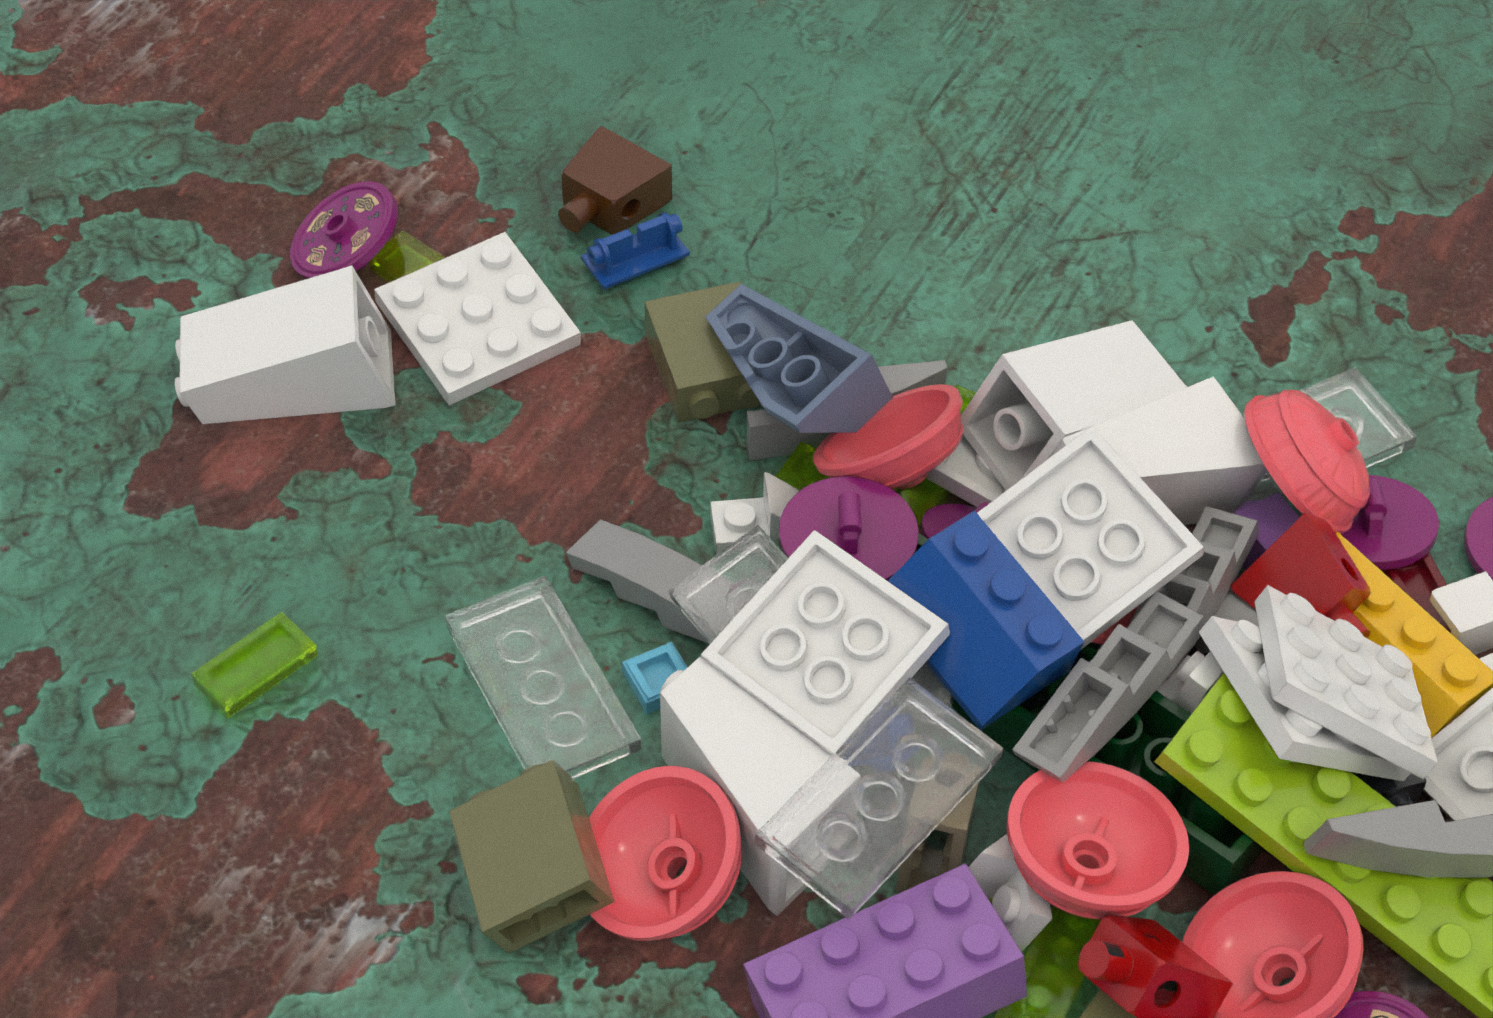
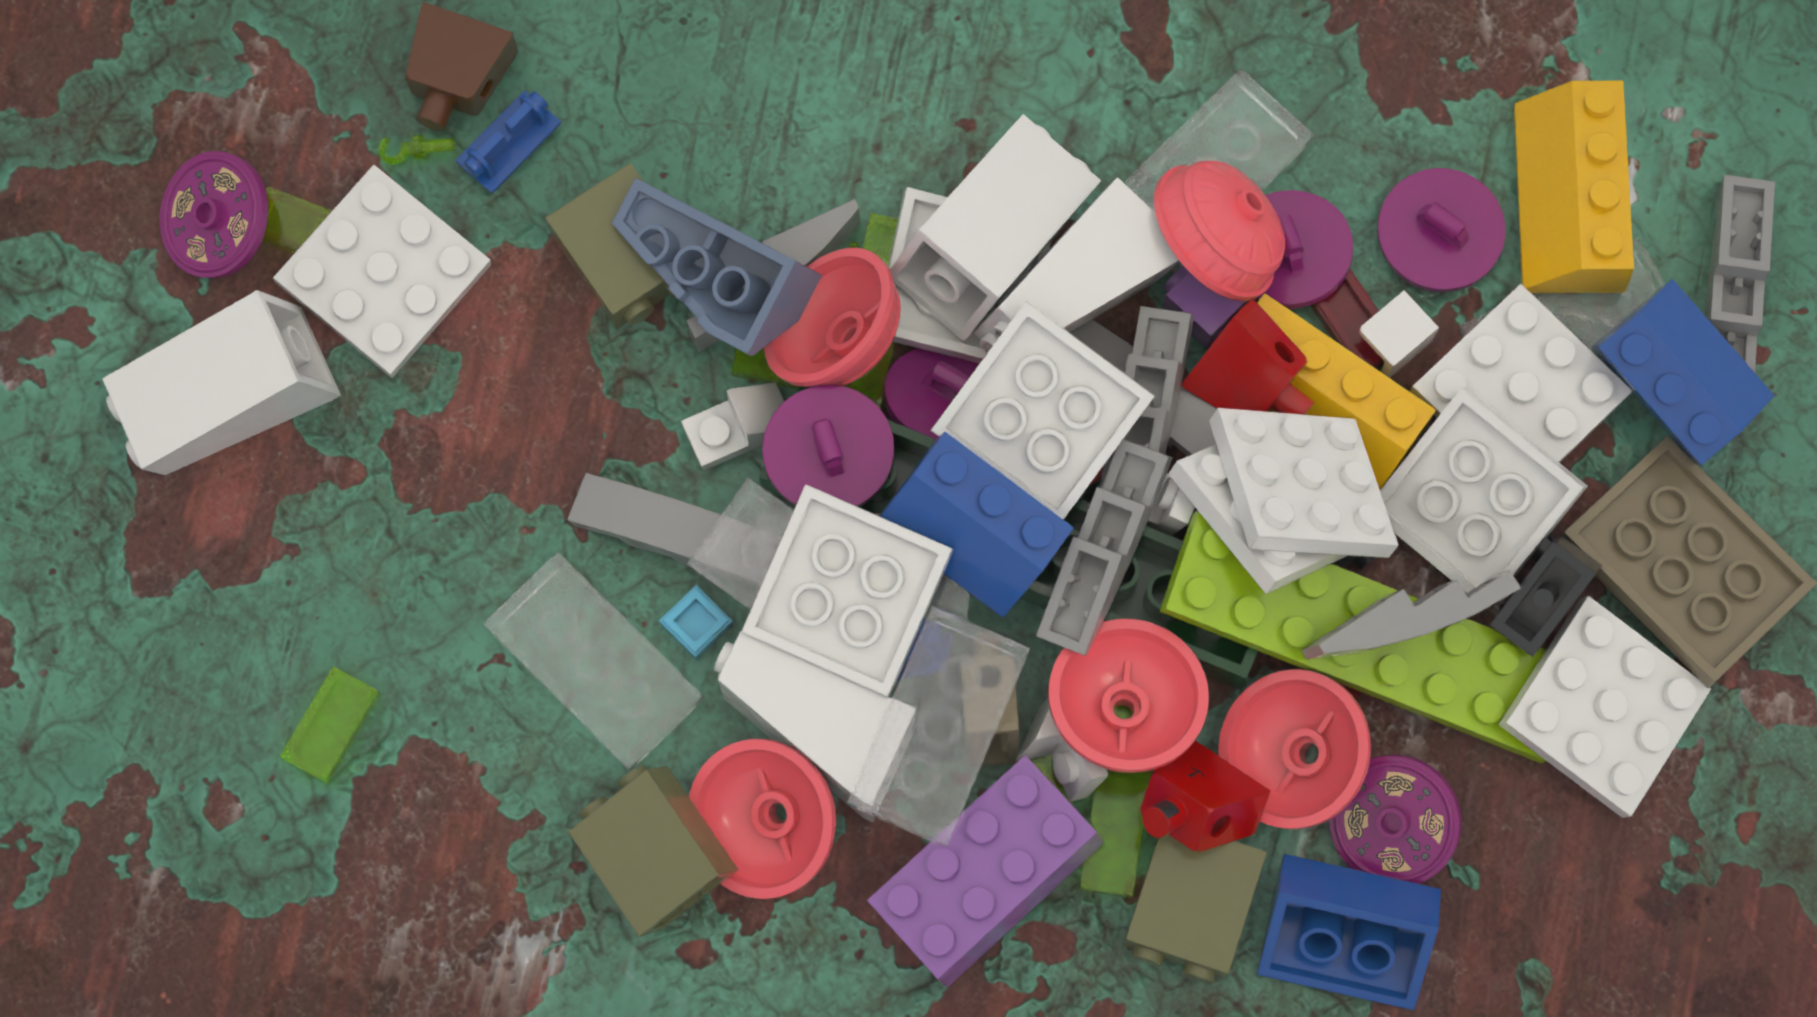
camera: 15 degrees left, 25 degrees up
none -> clear neon green hand [378,134,456,164]

